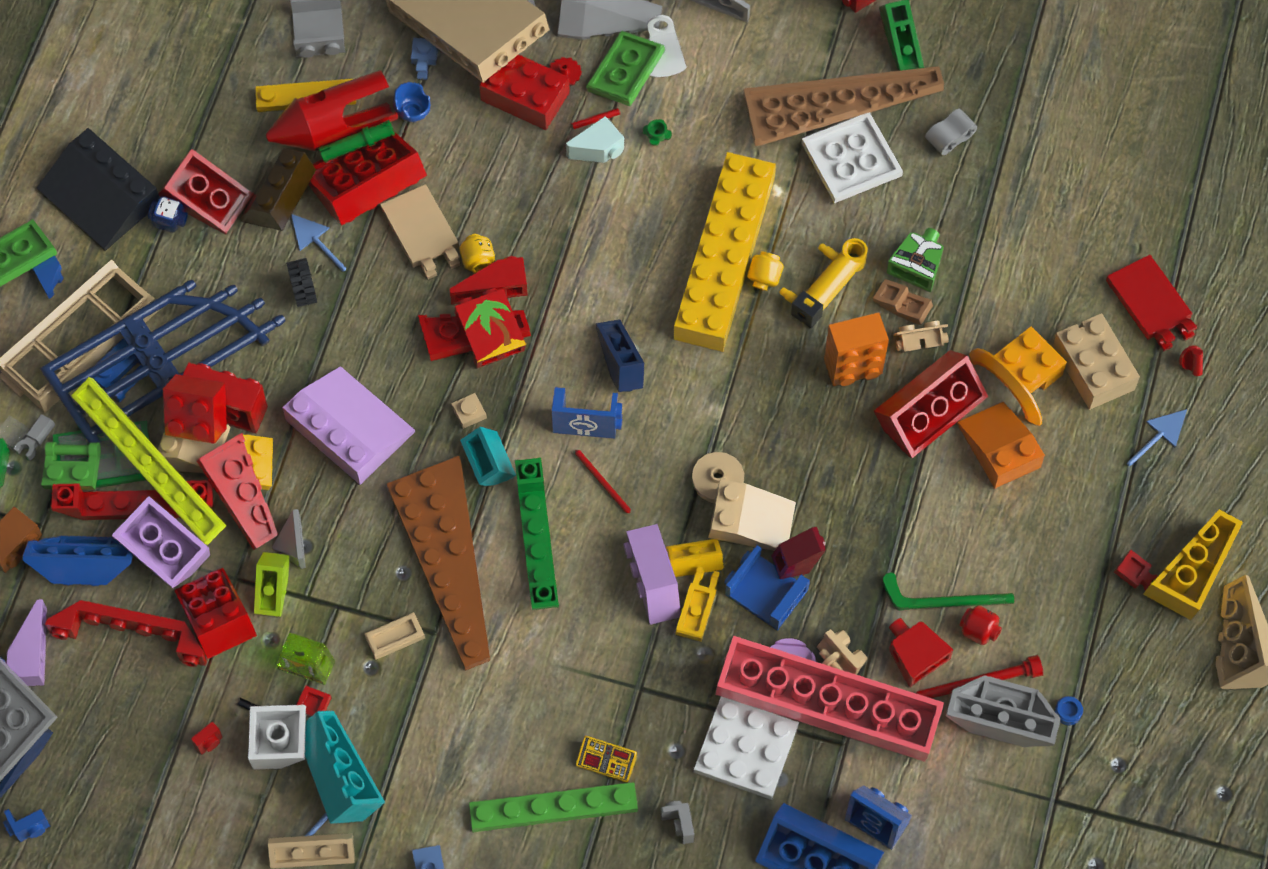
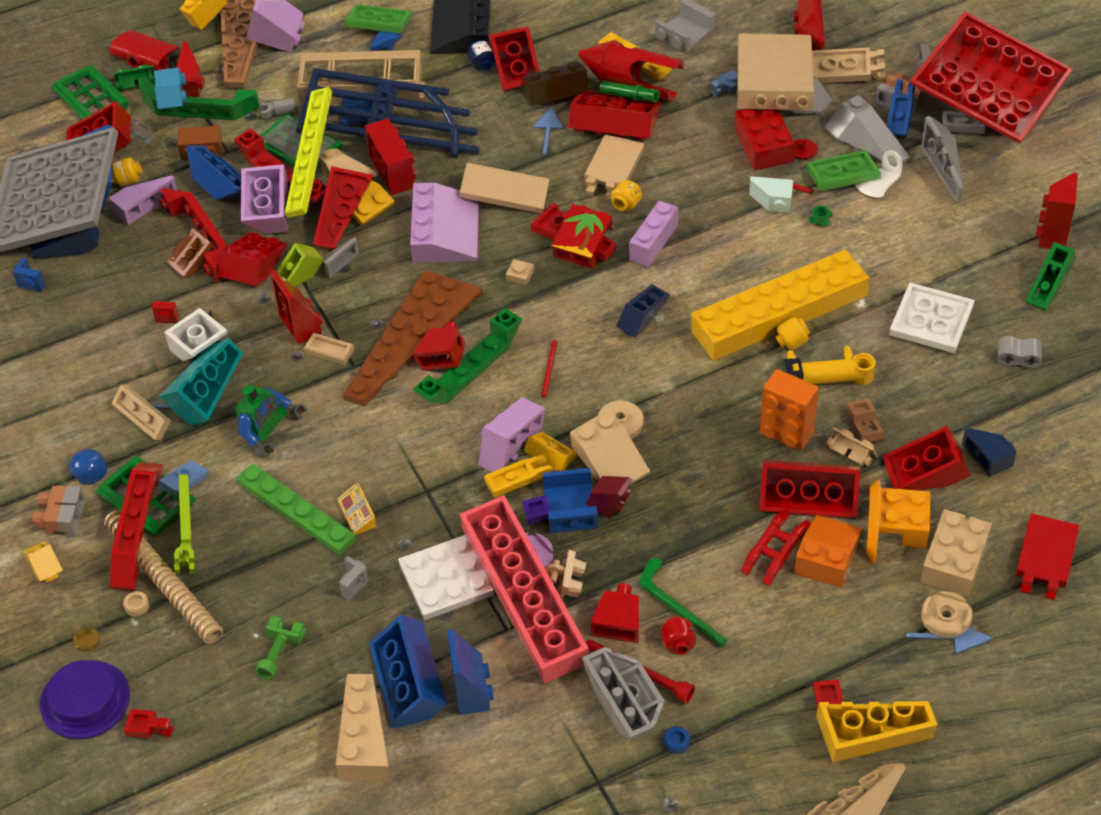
camera: 50 degrees right, 15 degrees down
bright green plate [41,442,101,490] -> none
red brick [163,374,227,444] -> none
clear neon green torso [277,633,335,685] -> none
black tyre [286,258,317,307] -> none
red plate [296,685,332,718] -> none
blue hair [393,82,431,122] -> none
red slope [450,256,528,305] -> none
teal brick [460,427,516,486] -> none
blue panel [552,387,623,439] -> none
medium nougat wing [744,66,944,146] -> none
bright green torso [887,228,944,292] -> none
red plate [1179,345,1203,376] -> none
none -> dark orange slope [167,228,212,278]
none -> torso [235,385,307,458]
none -> red slope [270,269,323,344]
none -> red torso [413,322,465,370]
none -> tan tile [459,163,549,214]
none -> dark purple plate [523,495,550,525]
none -> lavender brick [629,200,678,267]
none -> red piece [740,510,811,587]
none -> red slope [882,425,971,491]
none -> tan plate [921,591,972,638]
none -> dark blue slope [962,428,1017,477]

